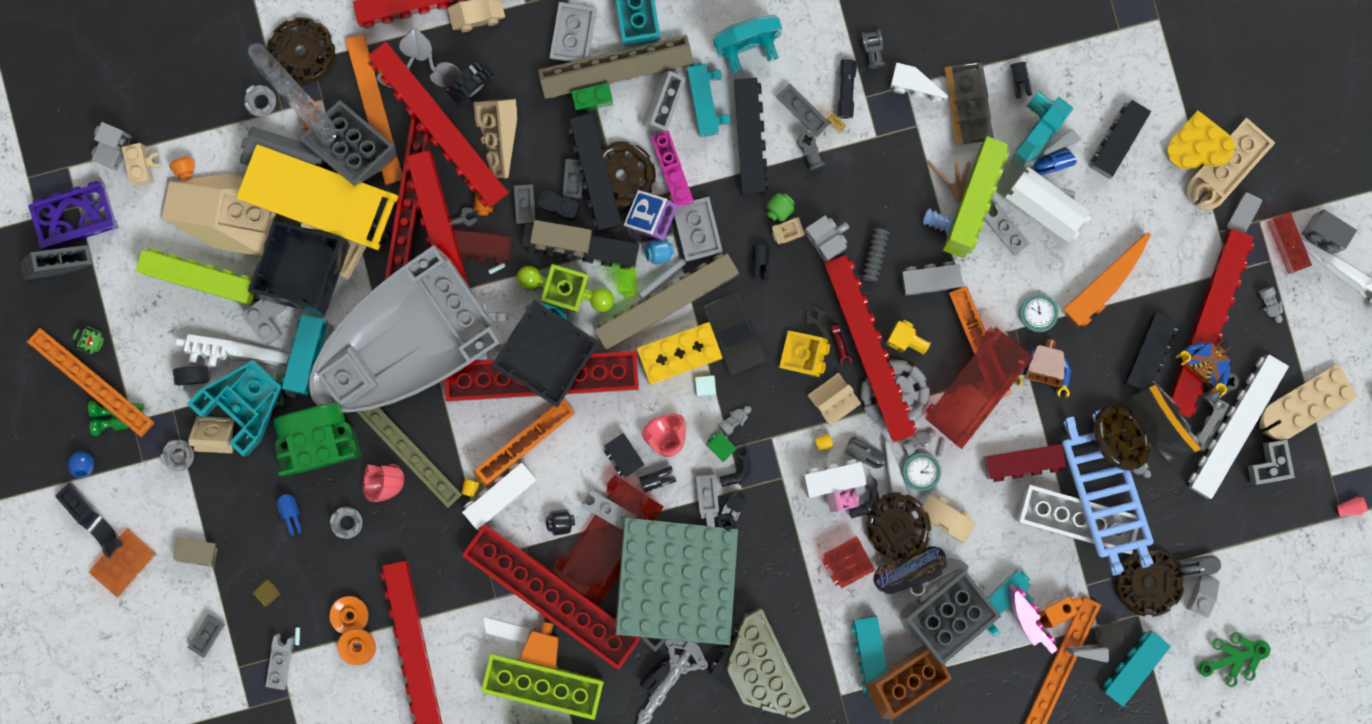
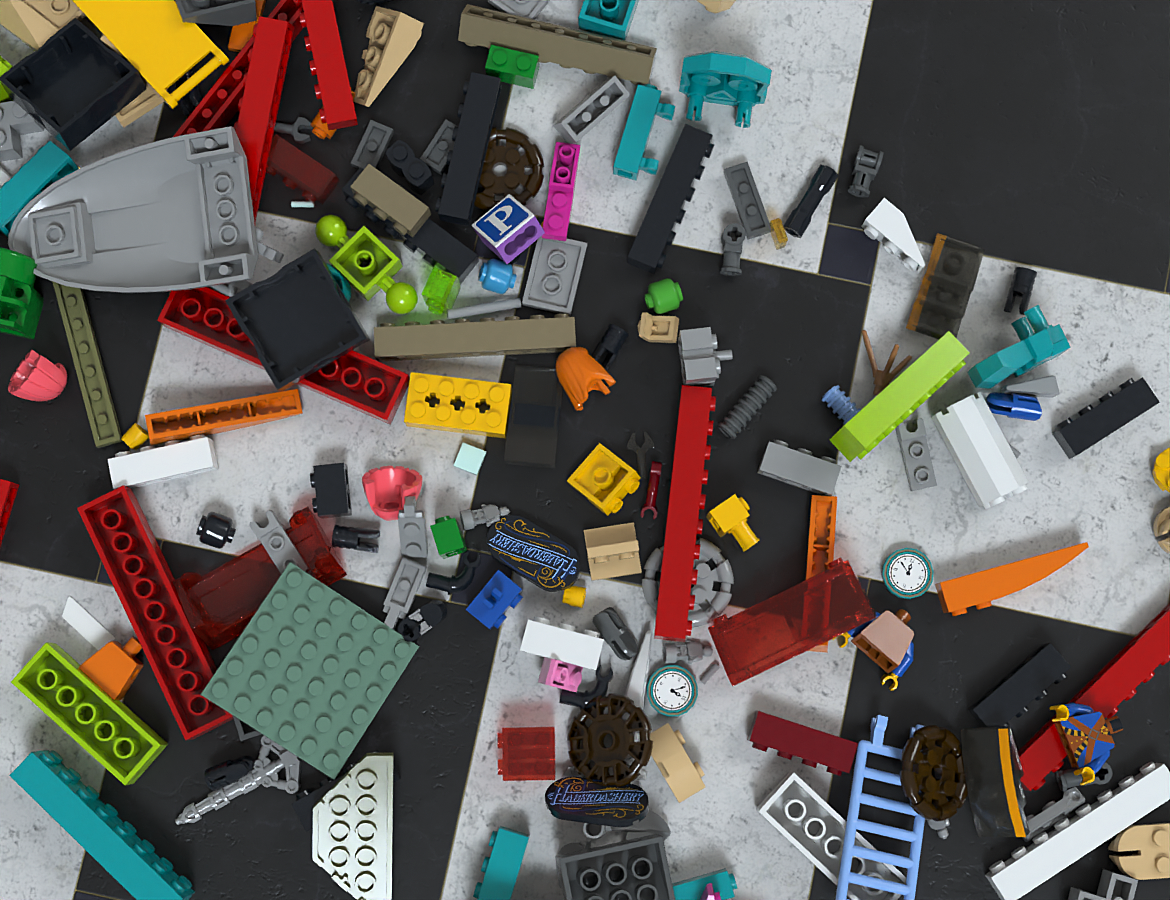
camera: 25 degrees right, 5 degrees down
none -> light grey hinge [398,496,428,558]
none -> blue brick [466,570,523,630]
none -> black tile [487,515,580,592]
none -> orange hair [555,347,616,411]

